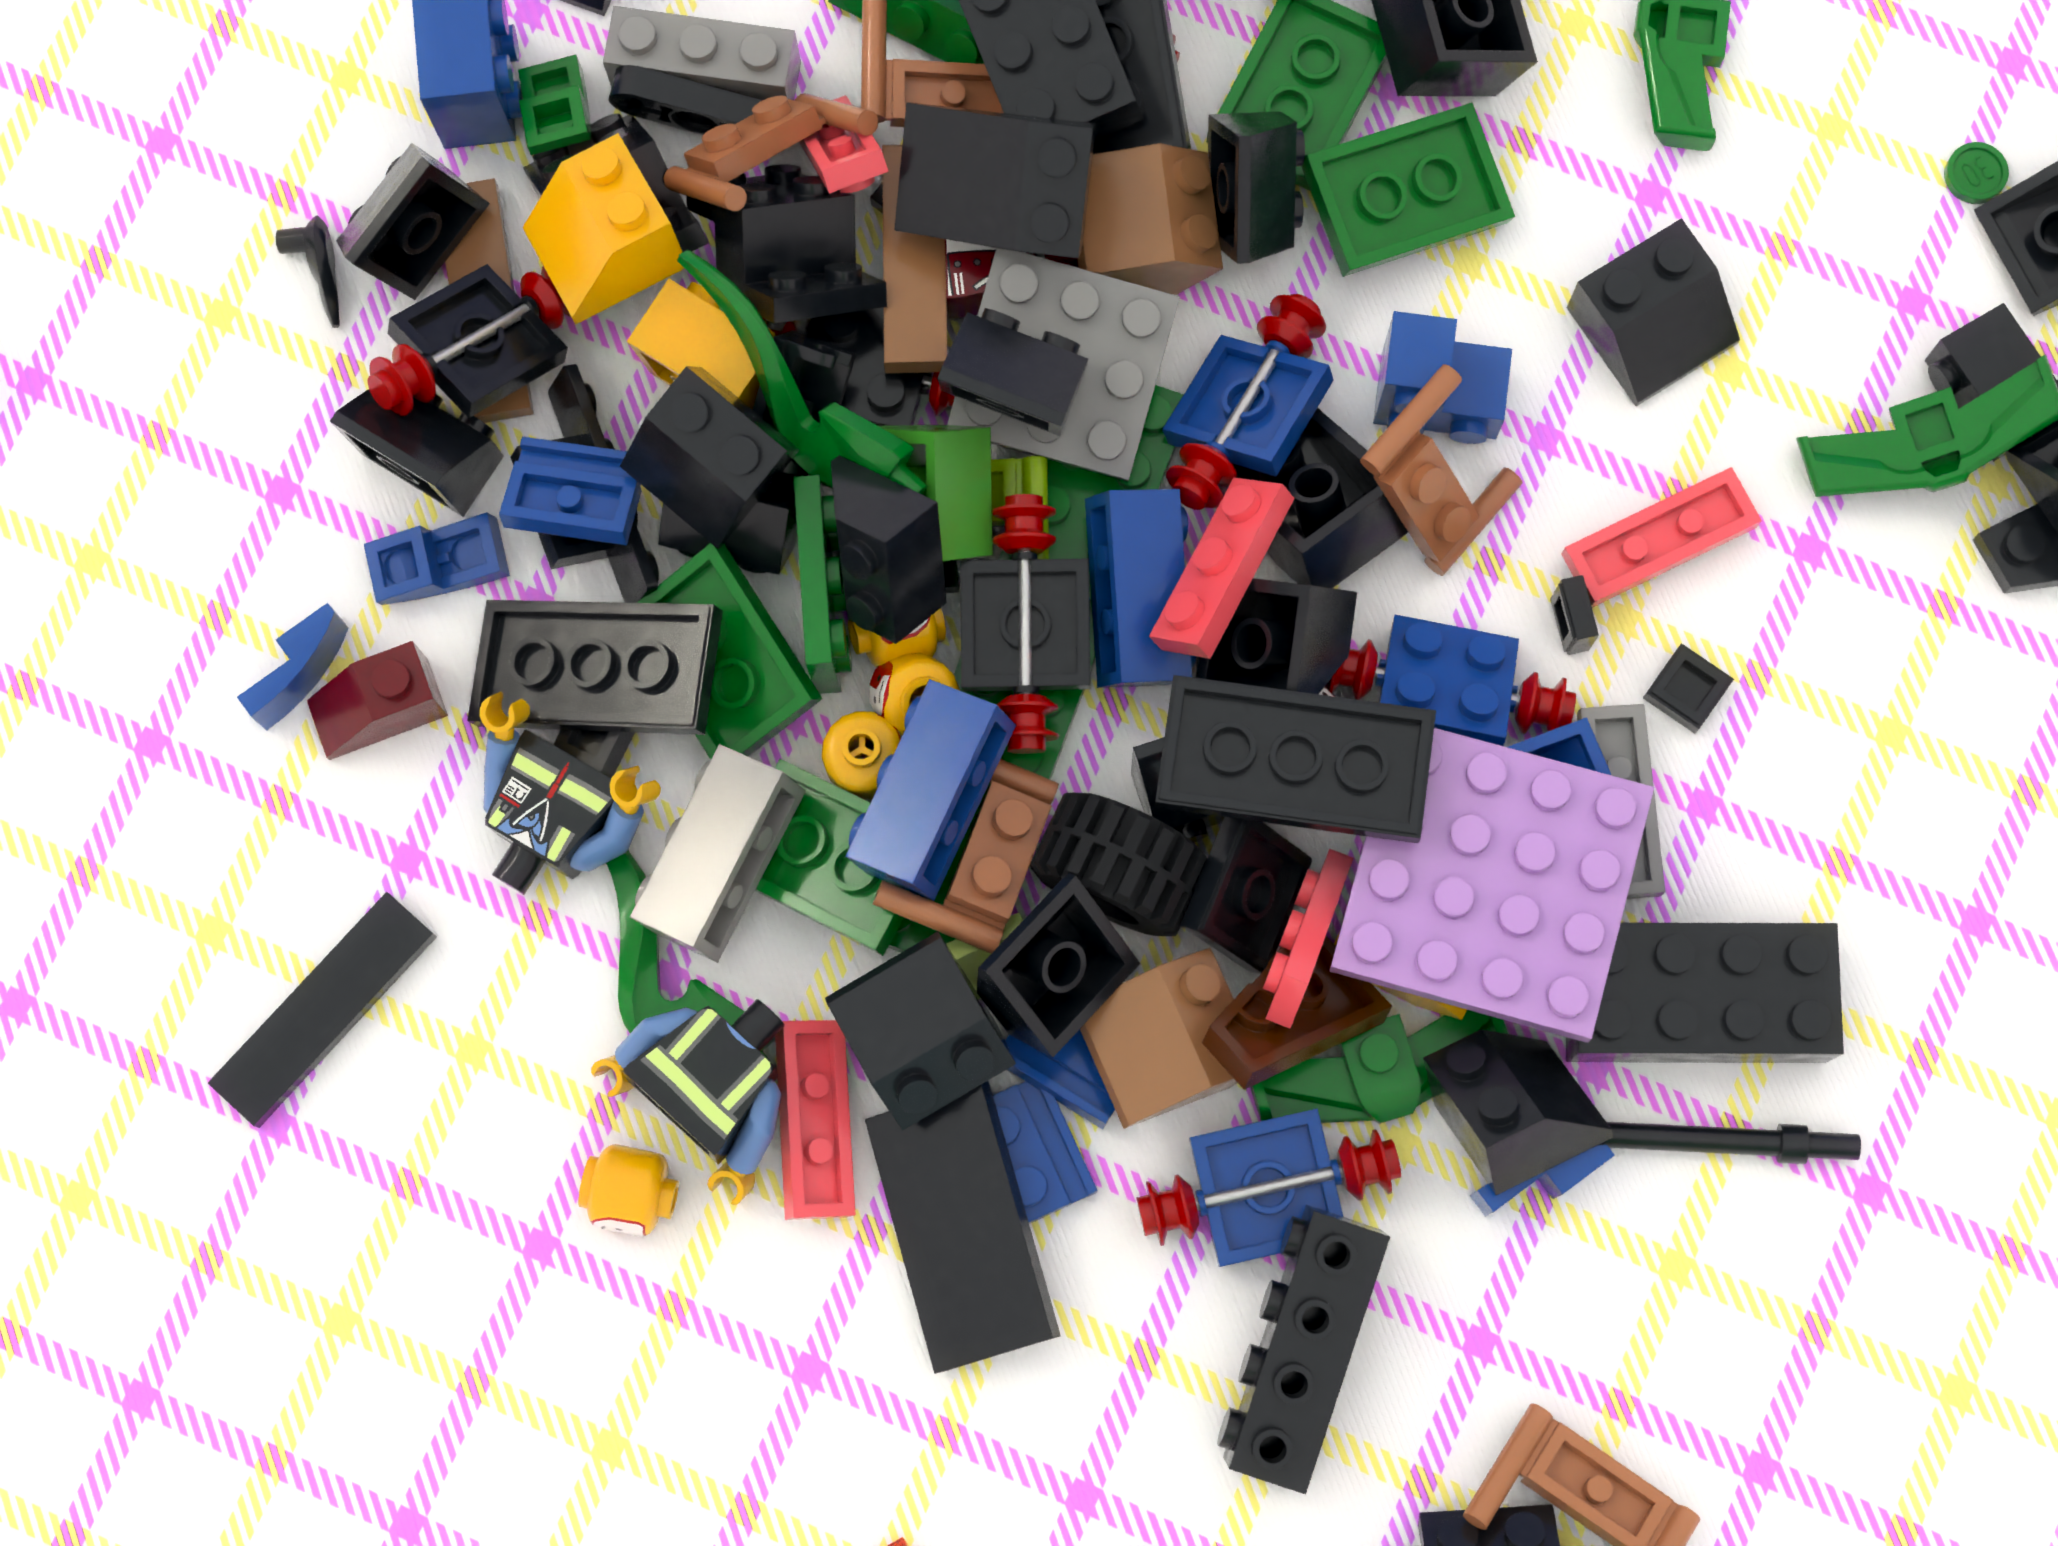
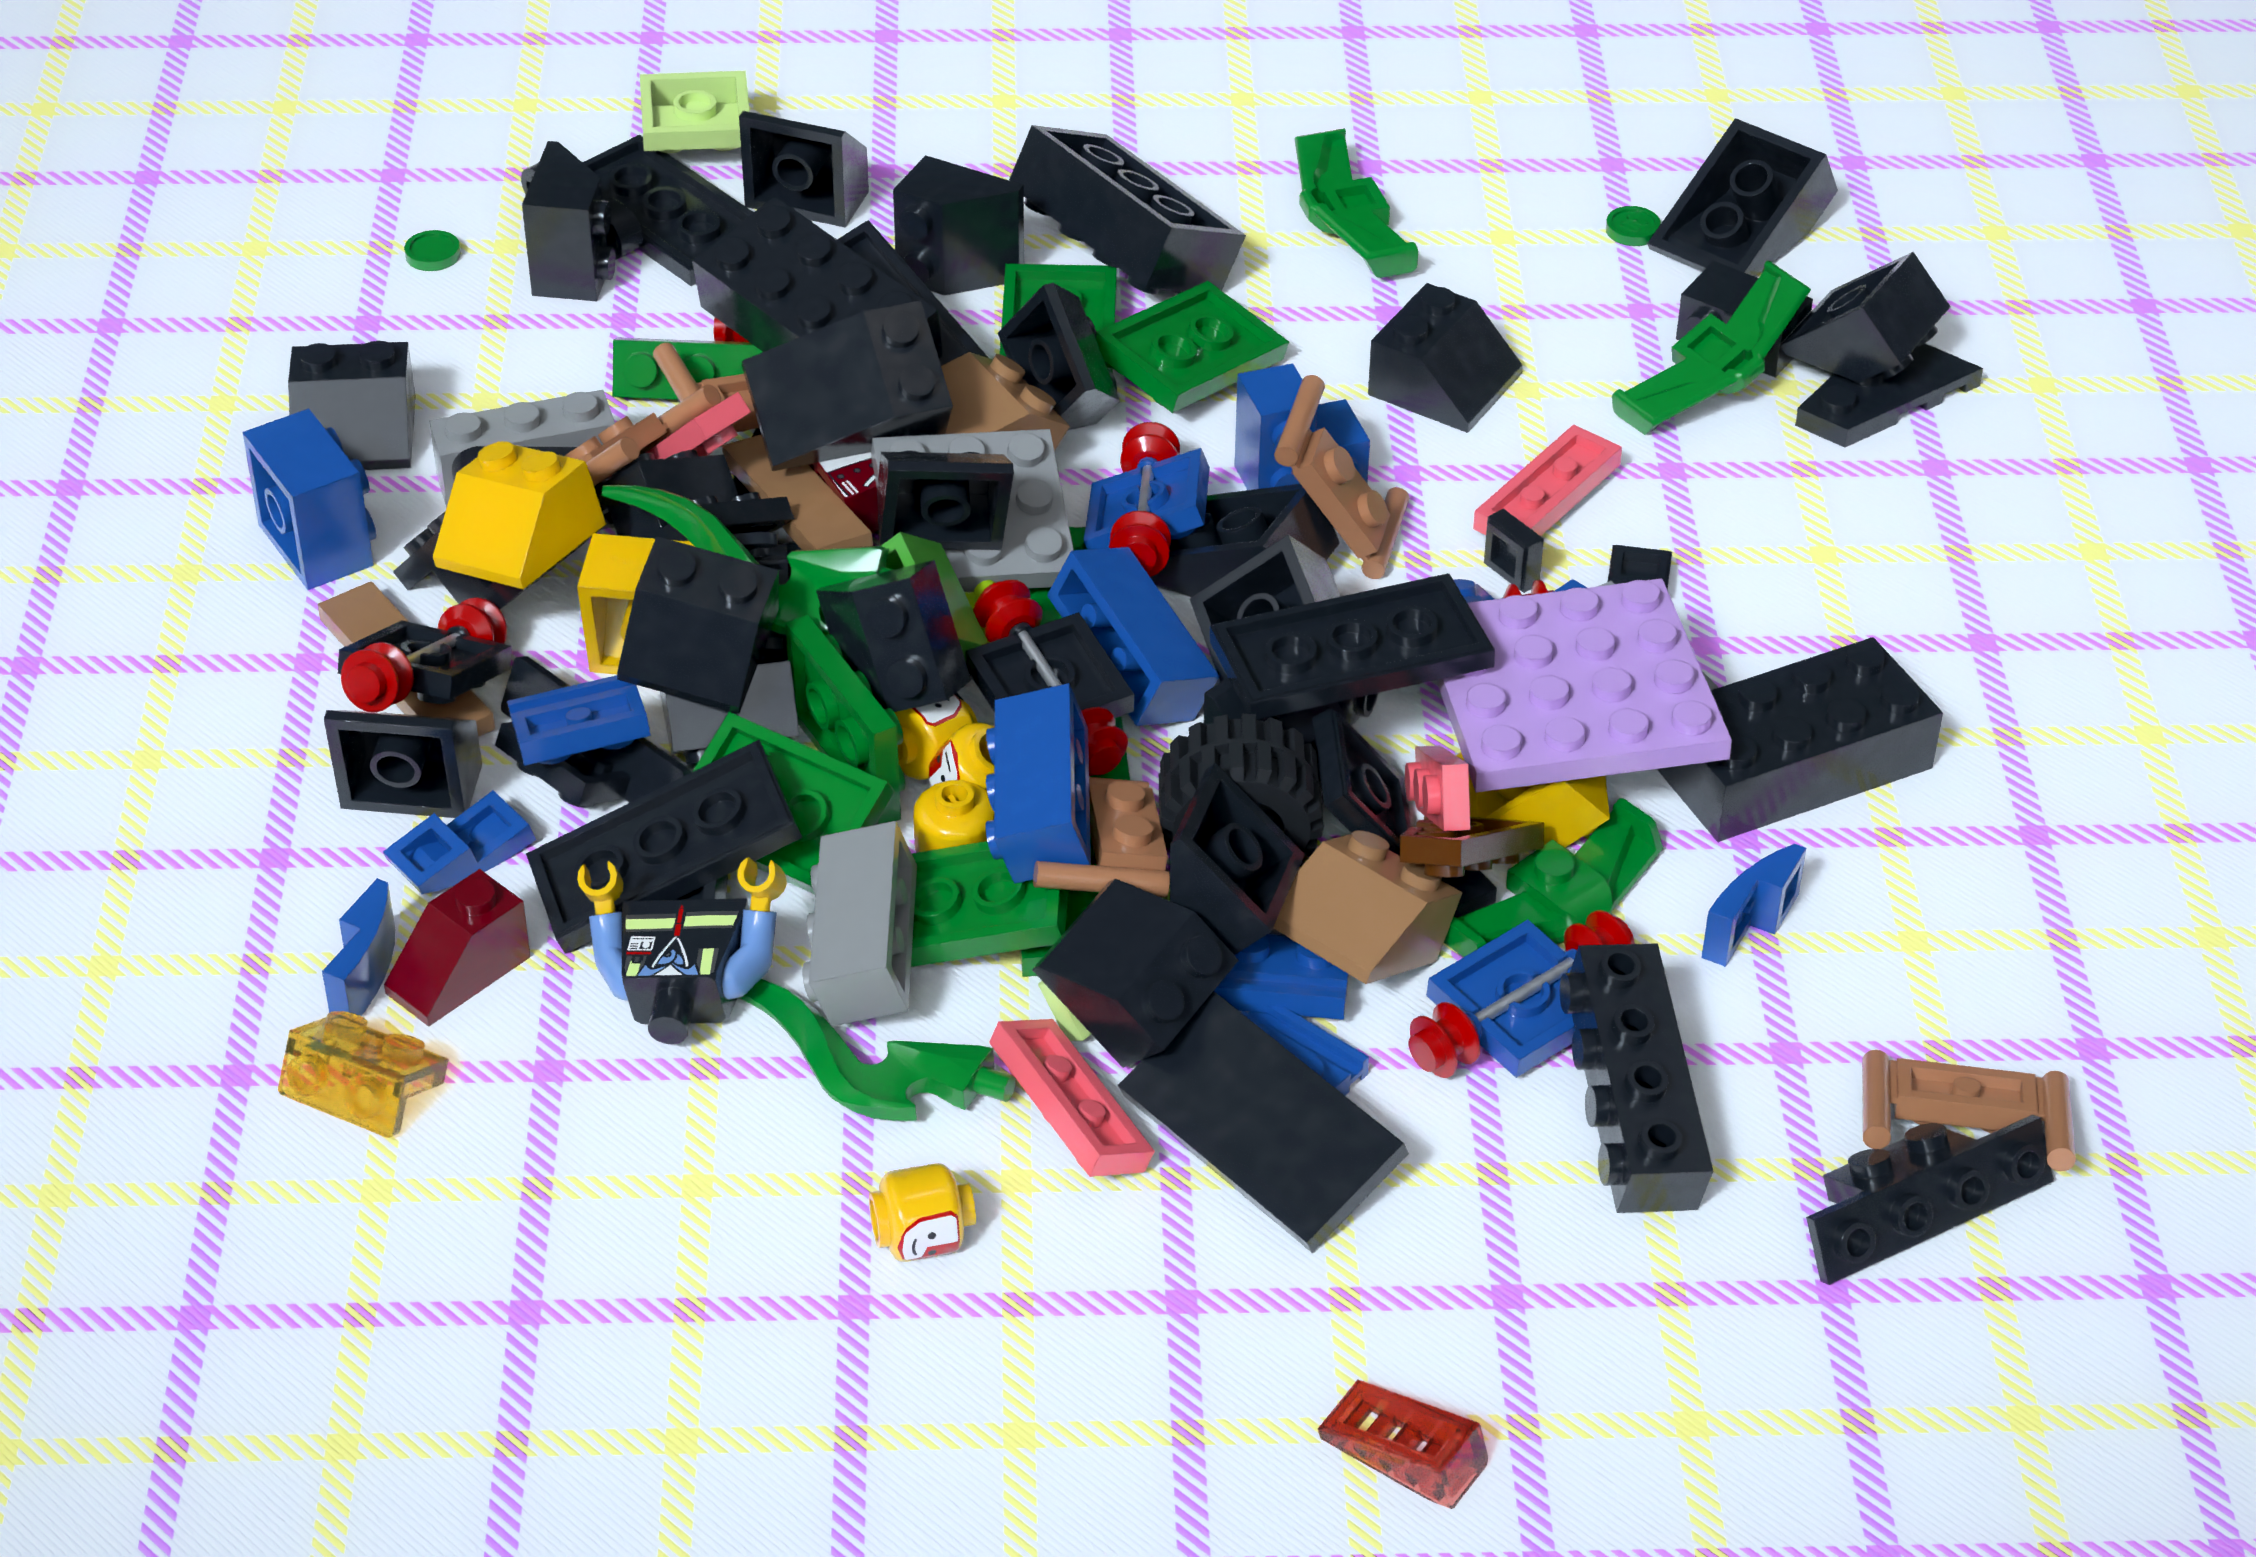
camera: 30 degrees left, 35 degrees down
black tile [208,892,437,1128] -> none
black bar [275,215,340,328] -> none
black slope [336,143,490,300] -> none
green slope [518,54,591,155] -> none
torso [591,999,785,1205] -> none
coral plate [1149,478,1295,659] -> none
black slope [1423,1029,1613,1195] -> none
black bar [1599,1122,1861,1164] -> none
none -> clear yellow bracket [278,1011,449,1138]

